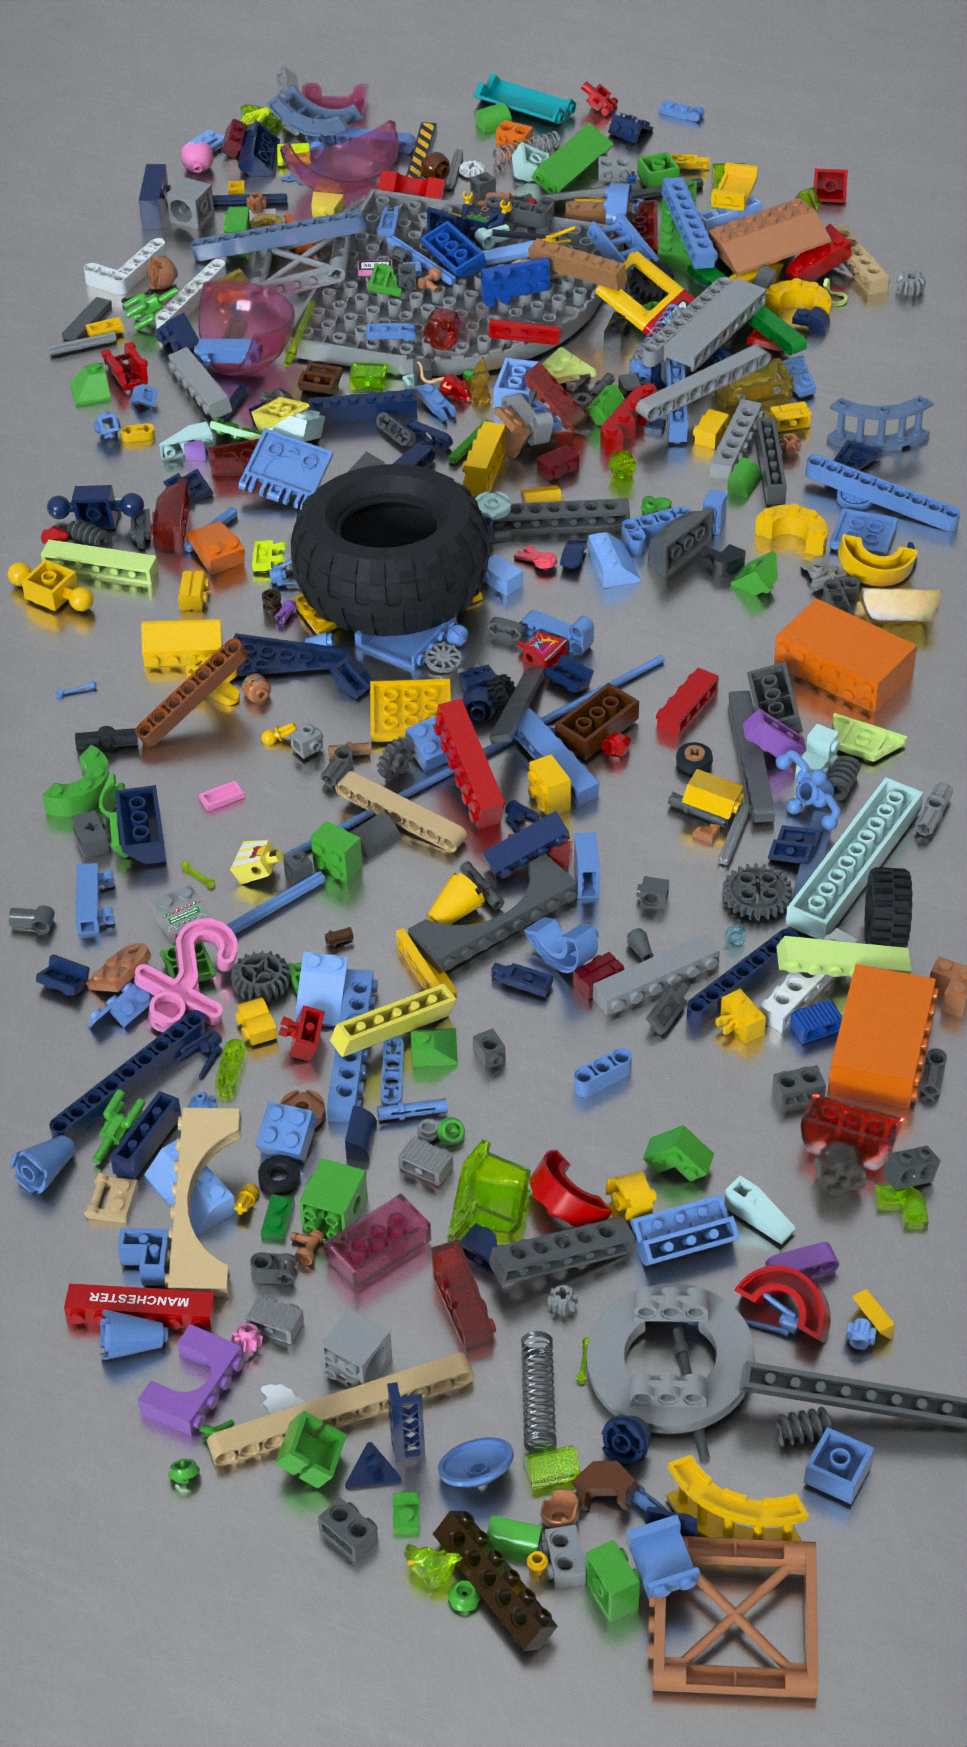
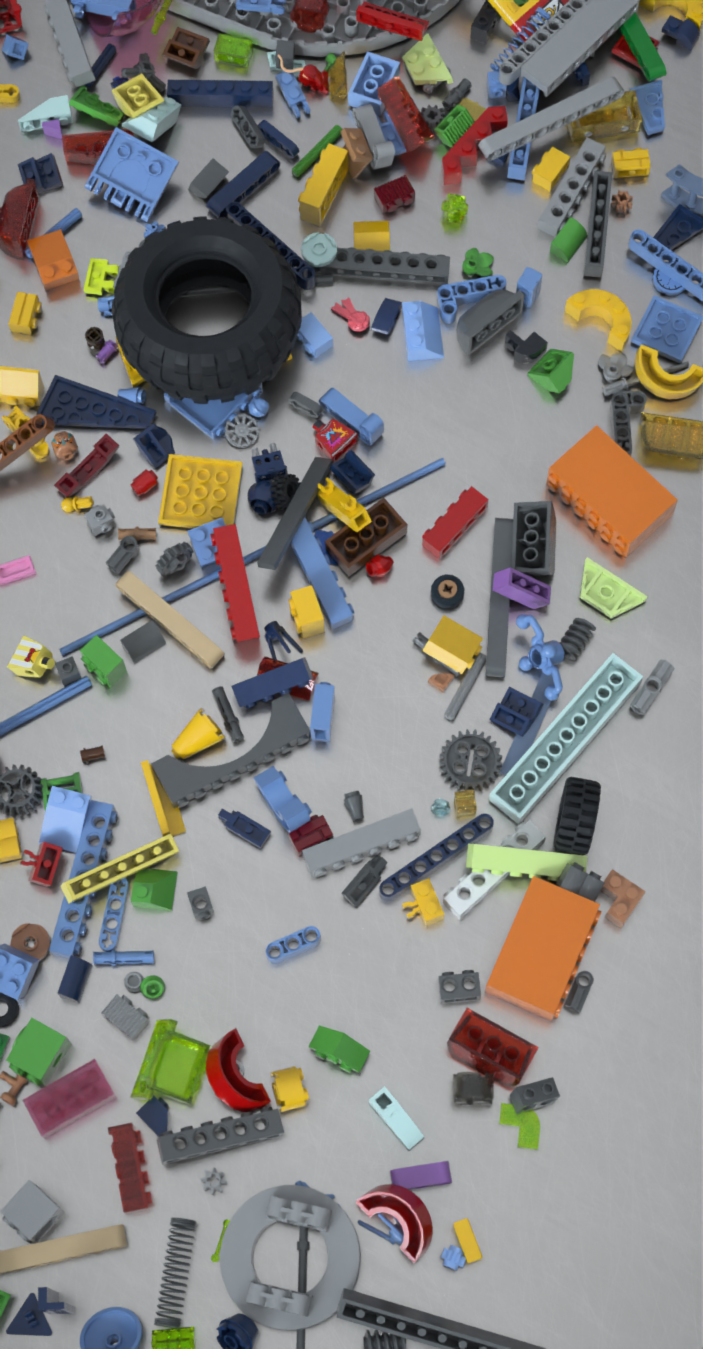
camera: 10 degrees right, 25 degrees up
dark grey brick [618,373,641,399] -> none
medium blue brick [630,1194,740,1266] -> none
dark grey brick [636,876,669,910] -> none
blue brick [790,999,842,1044] -> none
light aqua brick [795,724,840,778] -> none
none -> dark red slope [54,433,119,498]
none -> red brick [130,469,158,496]
none -> yellow brick [317,478,372,532]
none -> clear yellow brick [454,790,477,817]
none -> dark grey brick [556,862,605,902]

